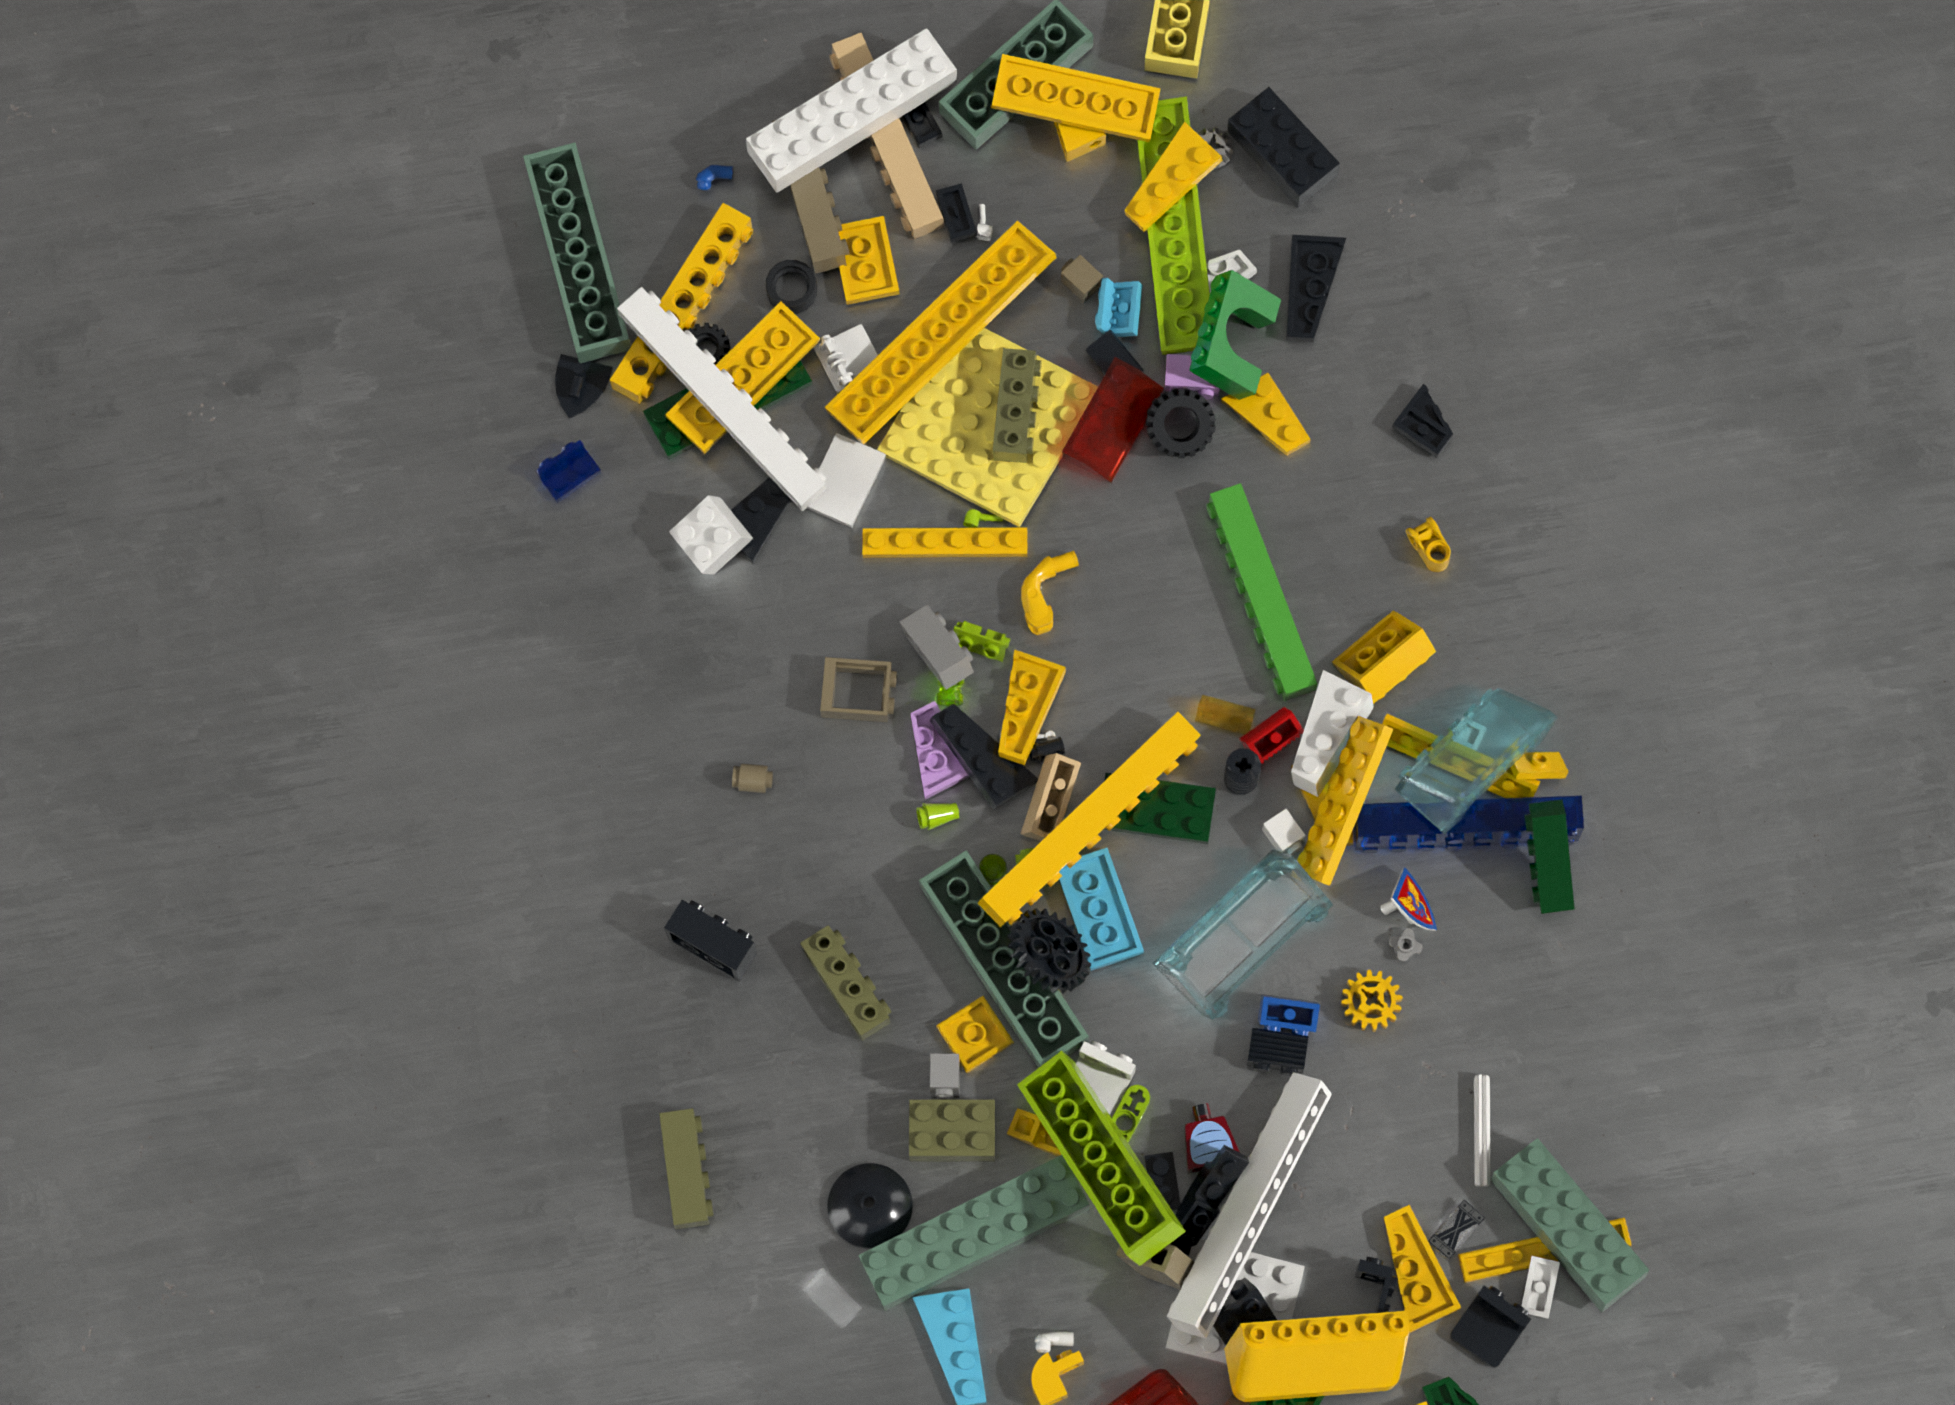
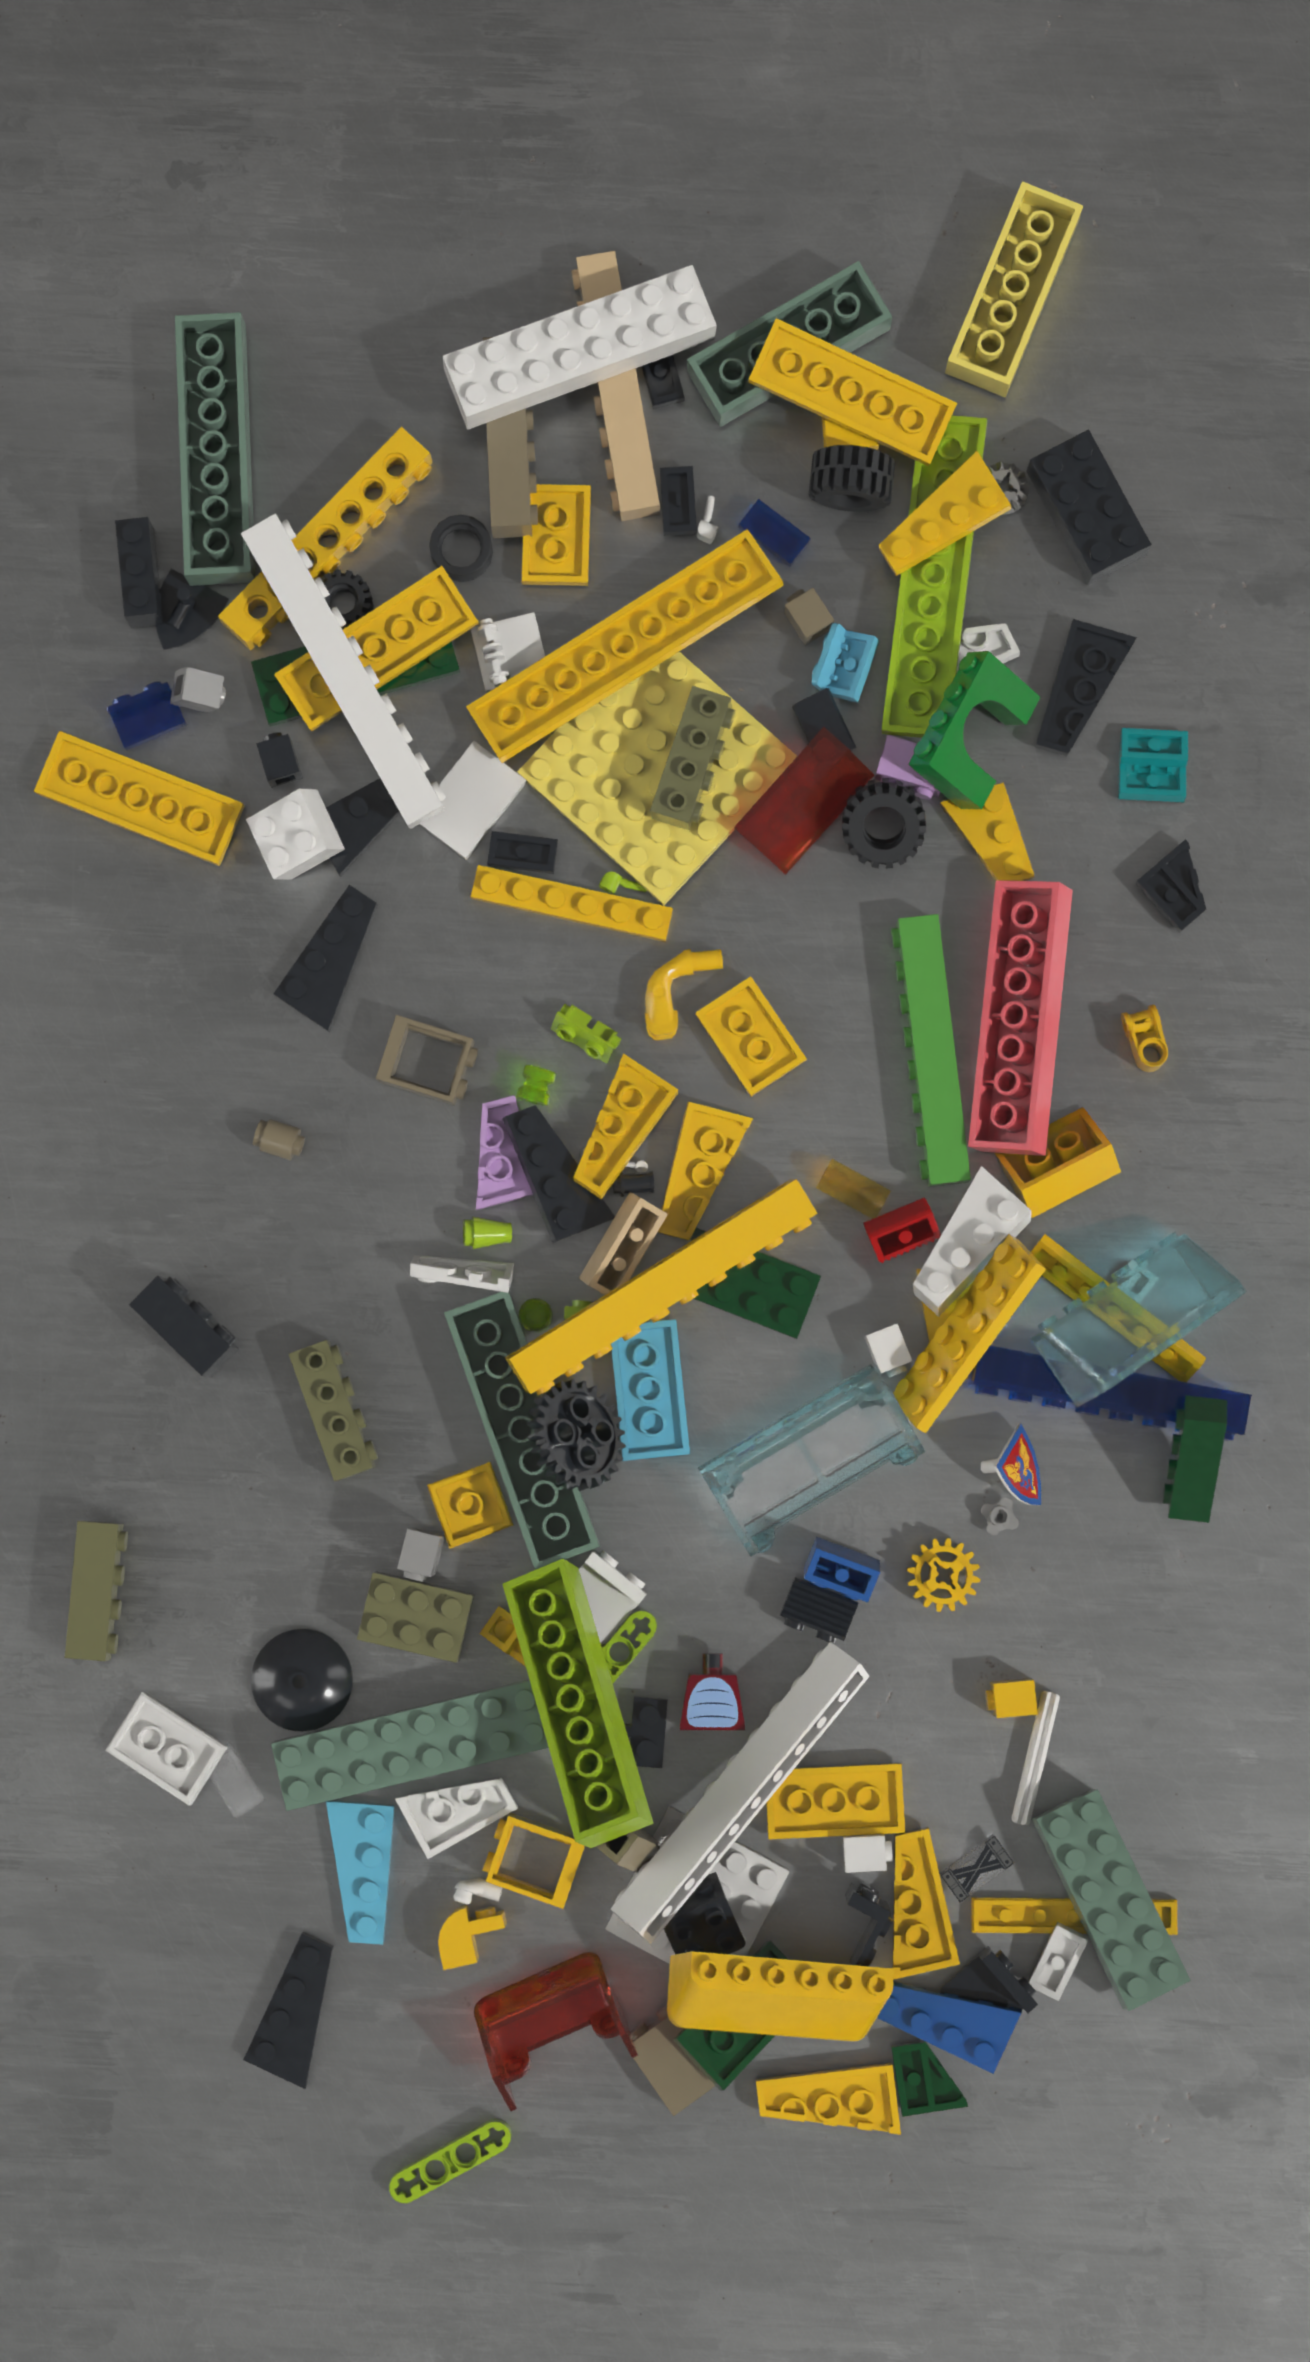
camera: 15 degrees right, 10 degrees up
blue arm [696,165,733,190] -> none
light grey brick [900,604,974,690] -> none
black slope [1170,1145,1249,1255] -> none
black piece [1224,748,1261,795] -> none
yellow plate [1506,752,1569,779] -> none
none -> yellow plate [34,731,245,866]
none -> white tile [105,1692,228,1805]
none -> black brick [115,517,164,628]
none -> light grey brick [170,667,226,713]
none -> black brick [256,732,303,788]
none -> black wing [273,884,378,1033]
none -> white wing [395,1777,518,1859]
none -> white wing [410,1255,514,1293]
none -> yellow window [482,1813,585,1909]
none -> black plate [487,831,558,874]
none -> yellow wing [657,1102,753,1241]
none -> yellow plate [695,976,807,1097]
none -> clear blue plate [738,499,811,567]
none -> yellow plate [766,1763,905,1839]
none -> black tyre [808,445,895,512]
none -> white brick [842,1834,893,1873]
none -> blue wing [877,1982,1022,2074]
none -> coral brick [968,880,1073,1156]
none -> yellow brick [985,1678,1038,1718]
none -> teal slope [1118,728,1188,803]

